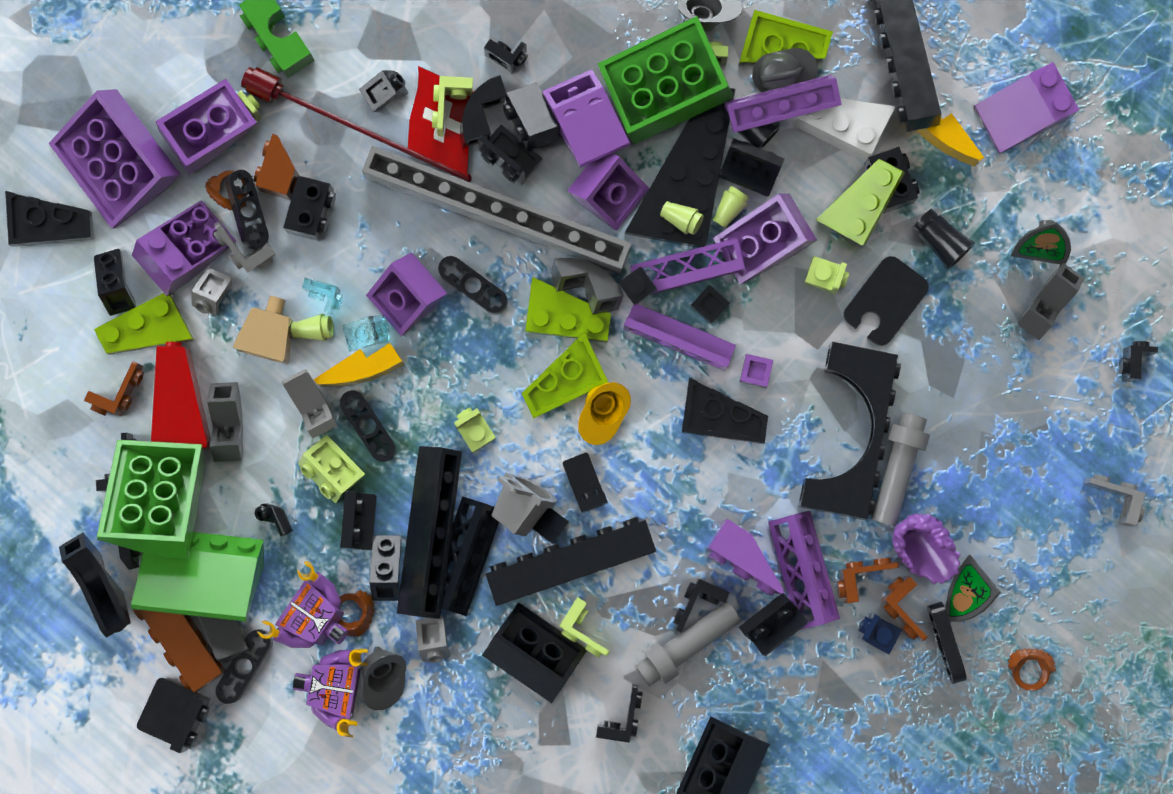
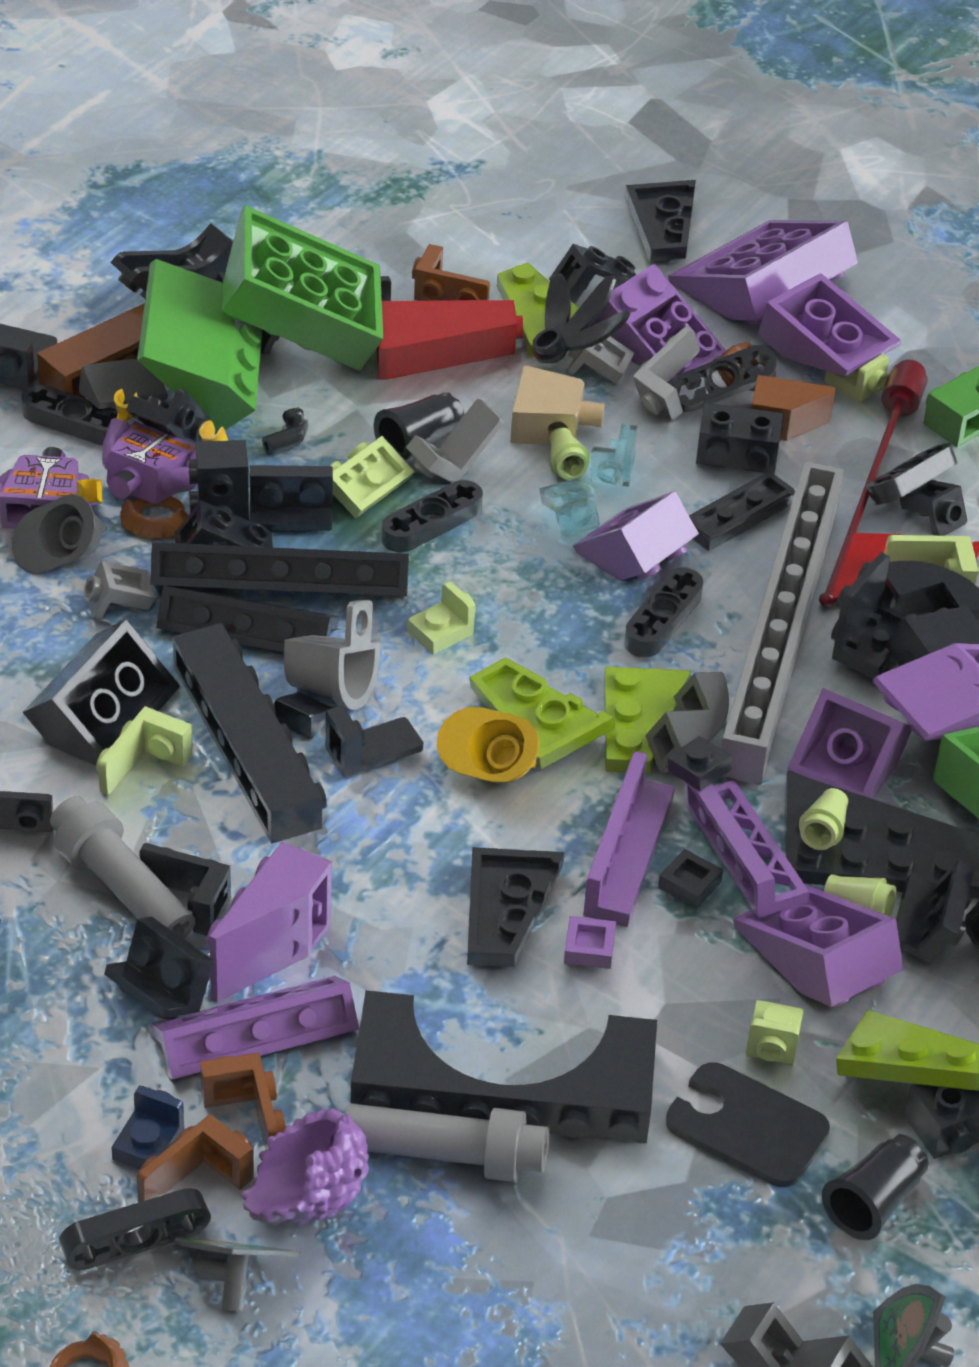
camera: 80 degrees right, 40 degrees down
dark grey brick [207,382,243,462] -> none
yellow slope [314,343,405,387] -> none
none -> black bracket [126,389,210,444]
none -> black brick [188,440,249,521]
none -> black plant [373,392,465,461]
none -> black plant [532,273,630,364]
none -> black tile [689,471,796,551]
none -> beam [866,443,958,505]

